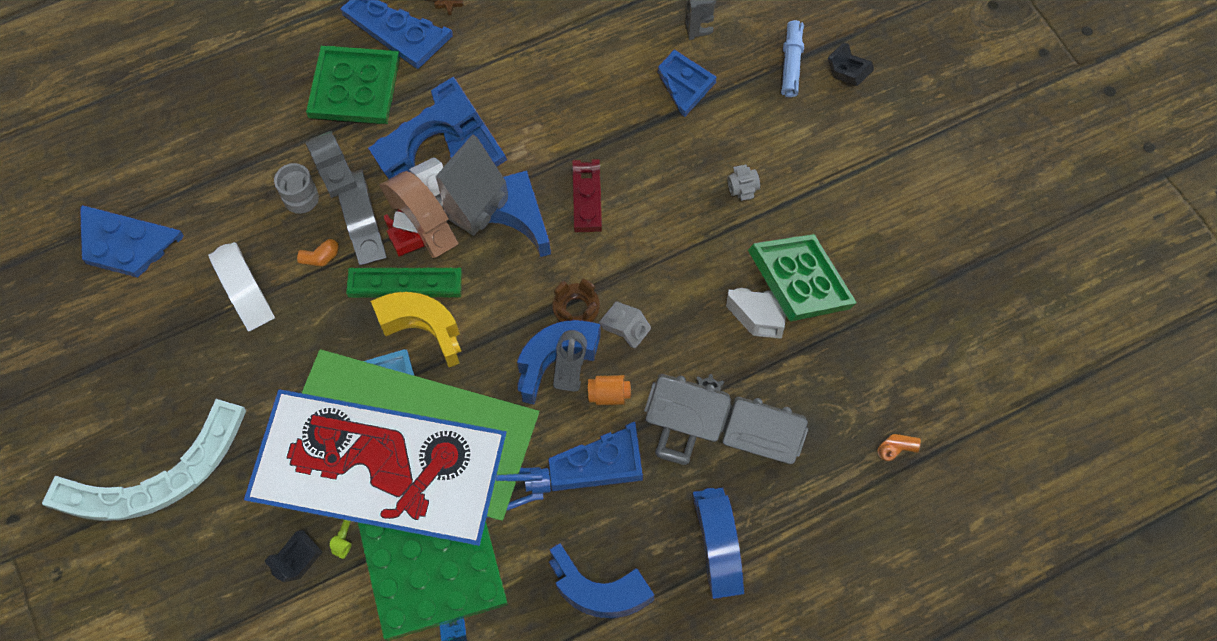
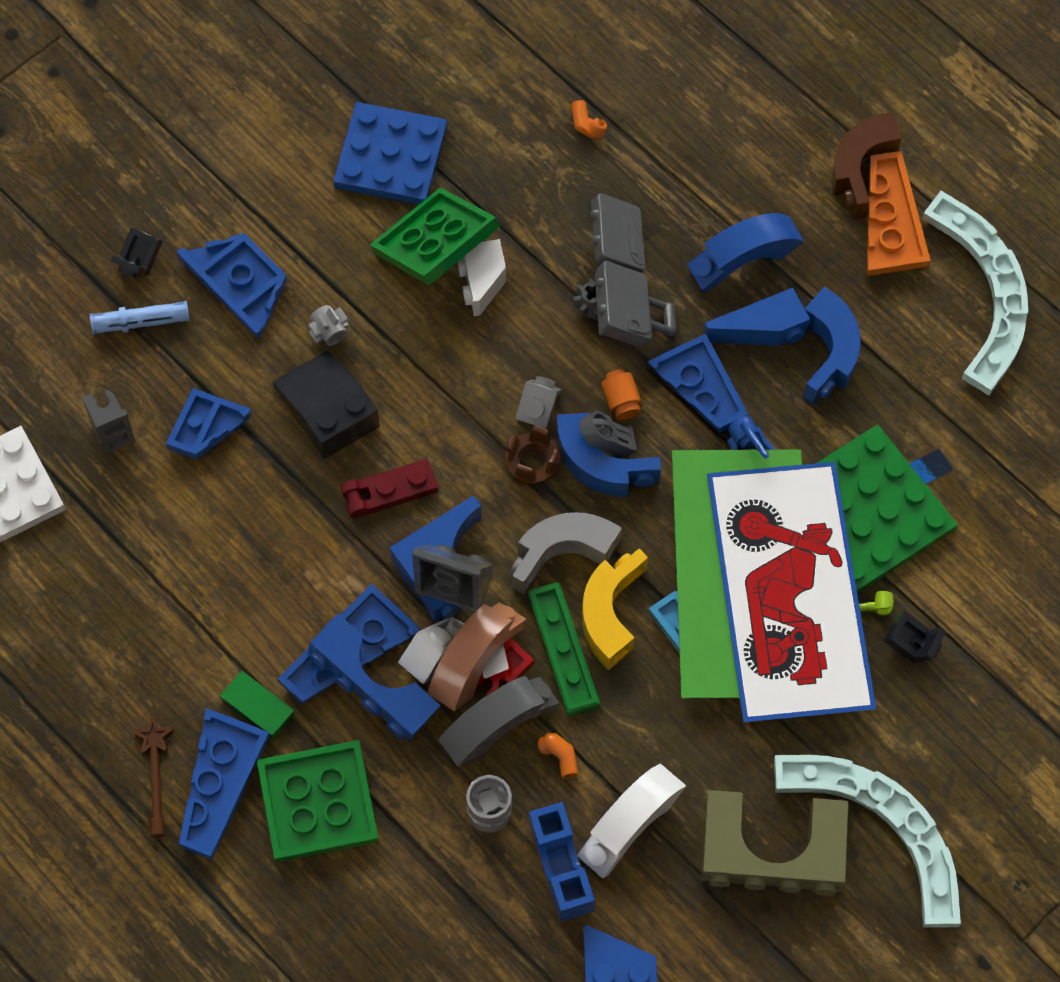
camera: 110 degrees left, 0 degrees up
dark grey arch [305,131,357,198] -> none
none -> blue wing [177,233,287,339]
none -> green tile [220,670,295,739]
none -> black slope [273,350,380,459]
none -> blue plate [333,102,448,205]
none -> light grey arch [510,512,622,595]
none -> blue arch [528,802,595,922]
none -> olive arch [701,790,848,896]
none -> blue slope [704,288,810,346]

